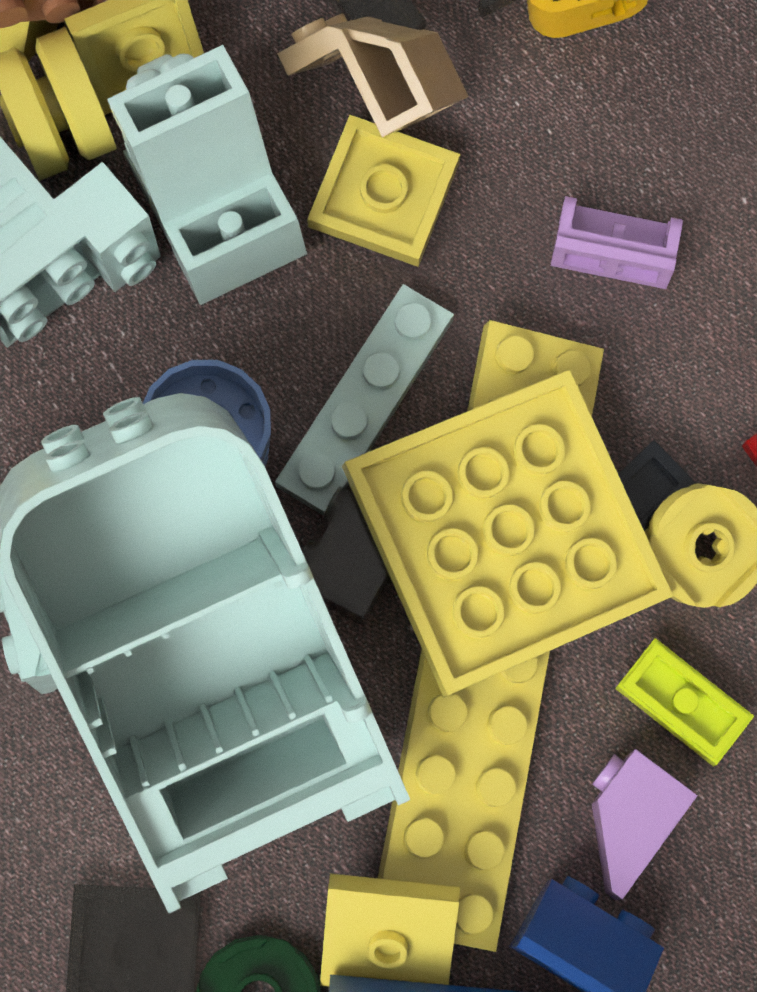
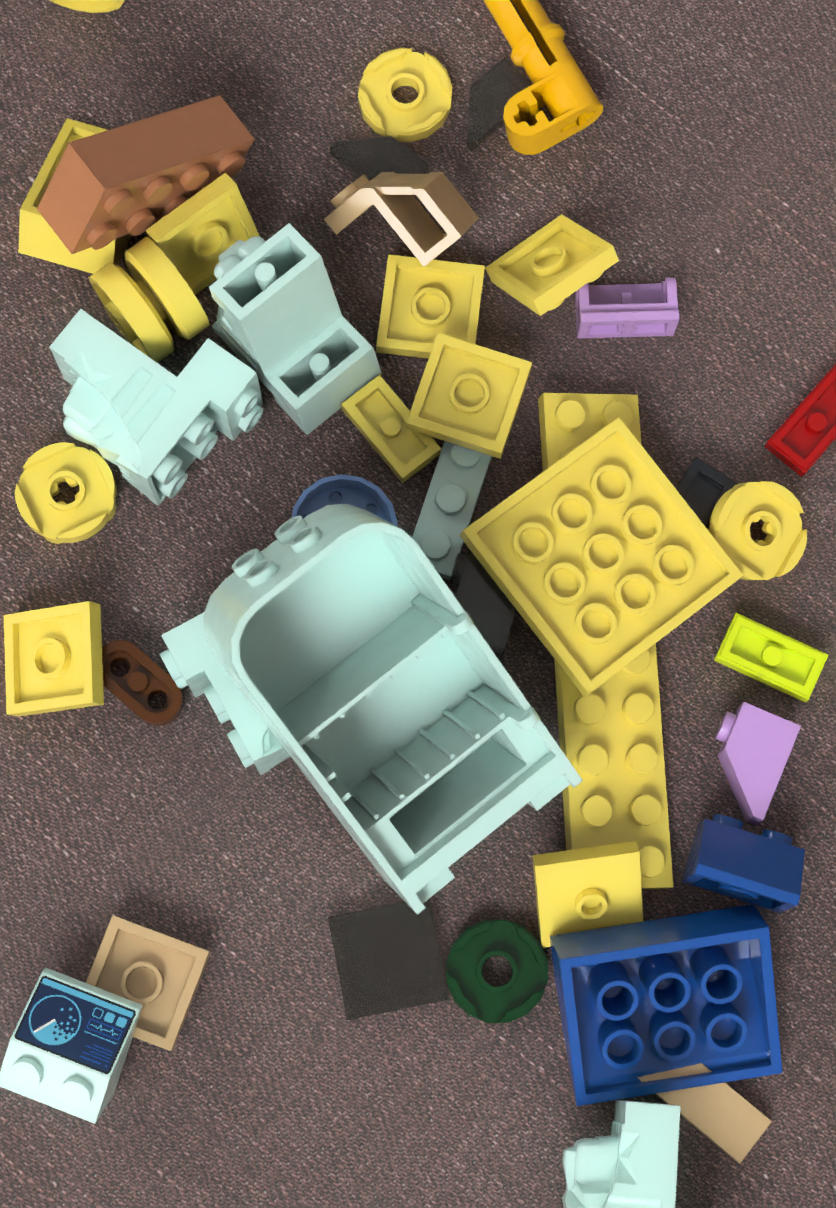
camera: 15 degrees left, 0 degrees up
none -> light yellow plate [341,374,441,484]
none -> light yellow plate [406,332,533,459]
none -> light yellow plate [485,214,619,316]

